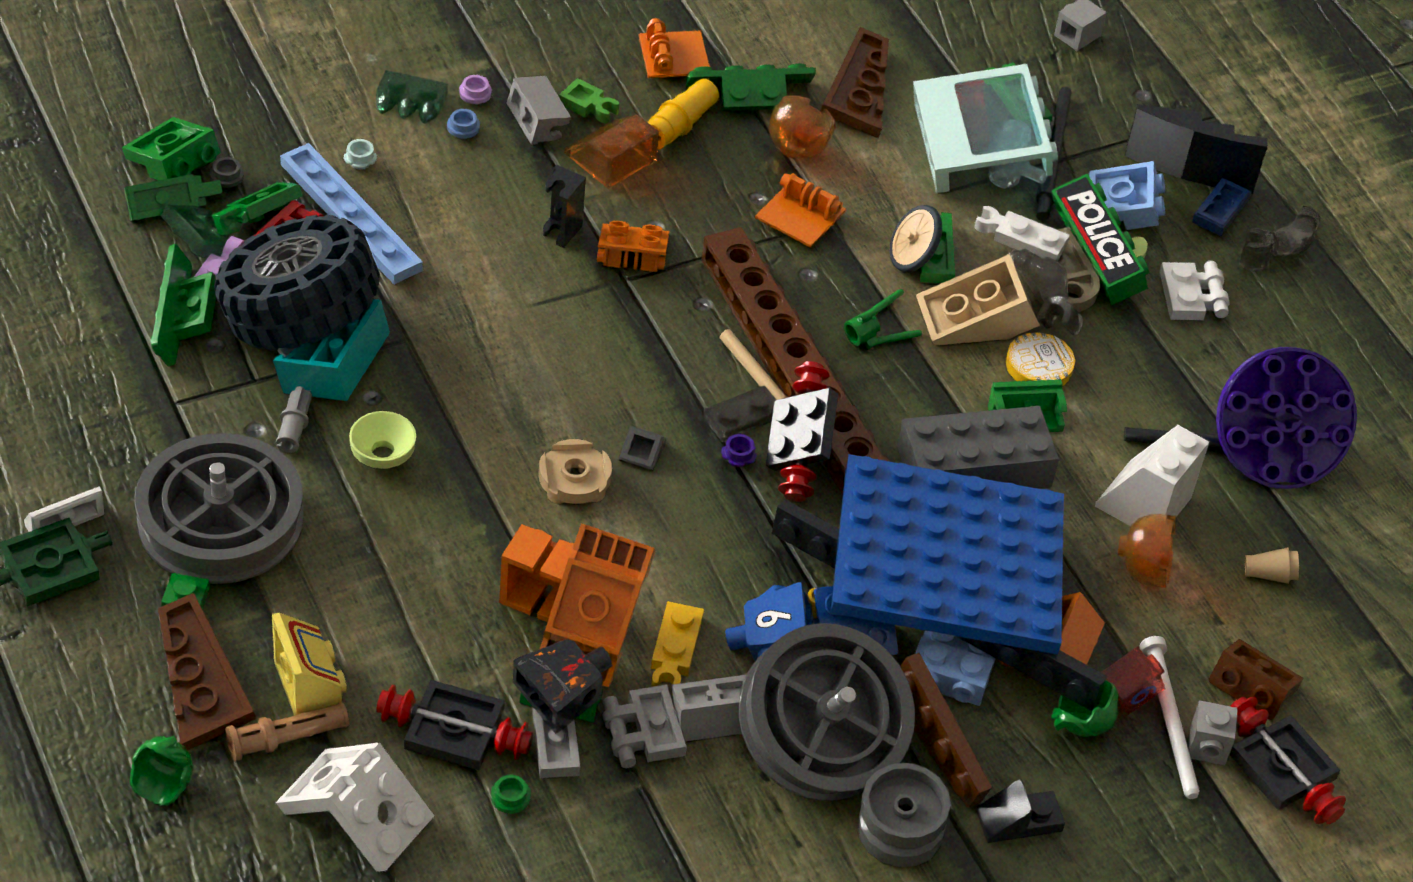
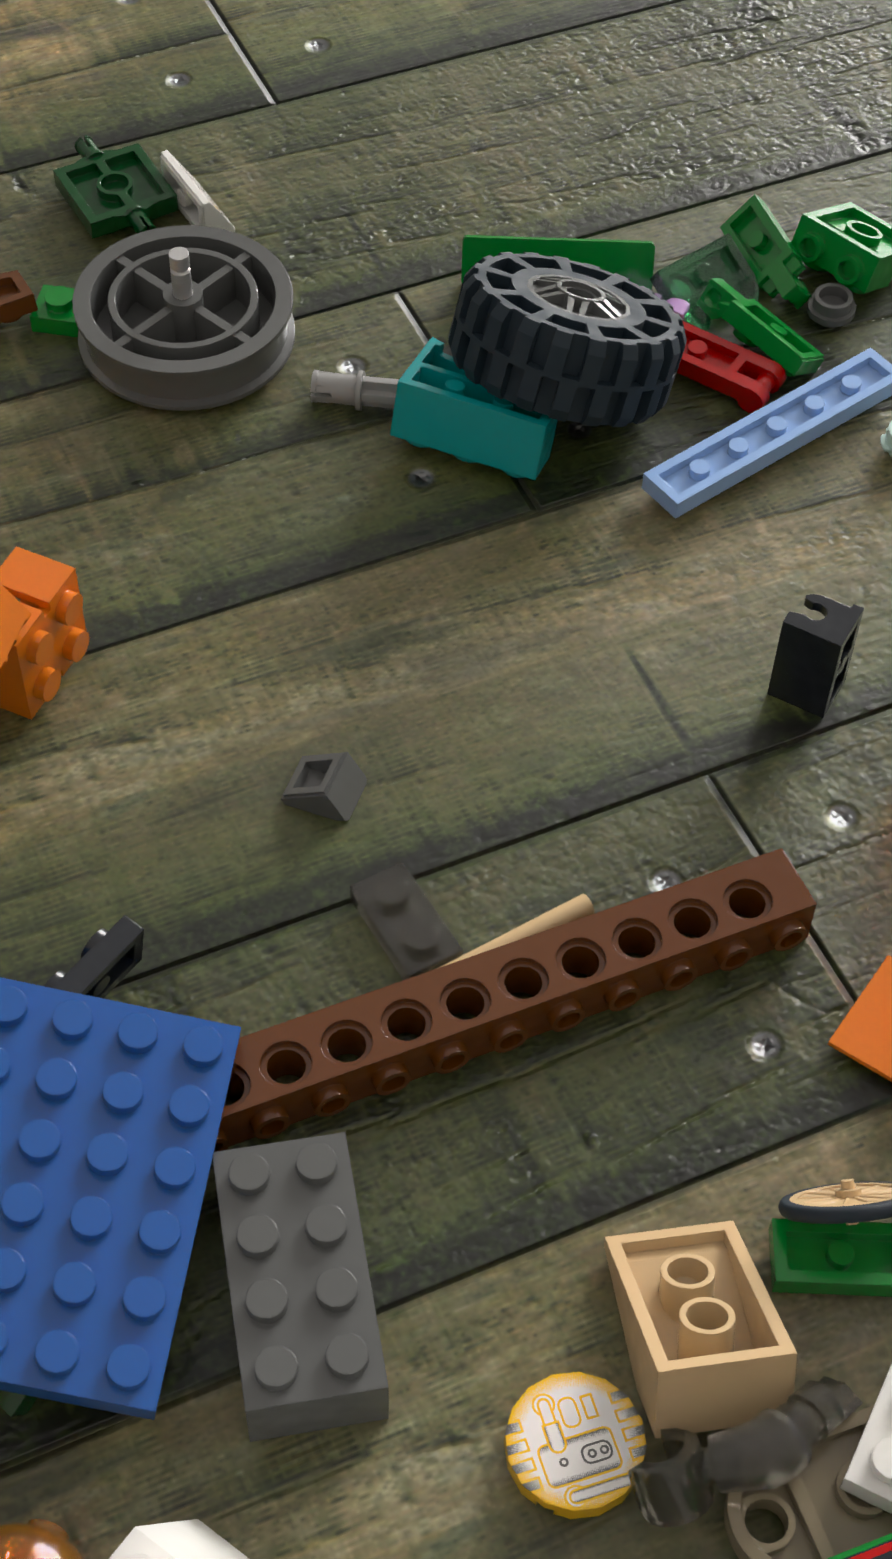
camera: 95 degrees right, 5 degrees up
yellowish green piece [349,411,416,469] -> none
tan plate [539,439,612,504] -> none
orange hinge [597,221,669,272] -> none
dark purple plate [721,434,757,467] -> none
plate [766,361,838,502] -> none
green plant [844,289,922,349] -> none
green hinge [987,379,1067,432] -> none

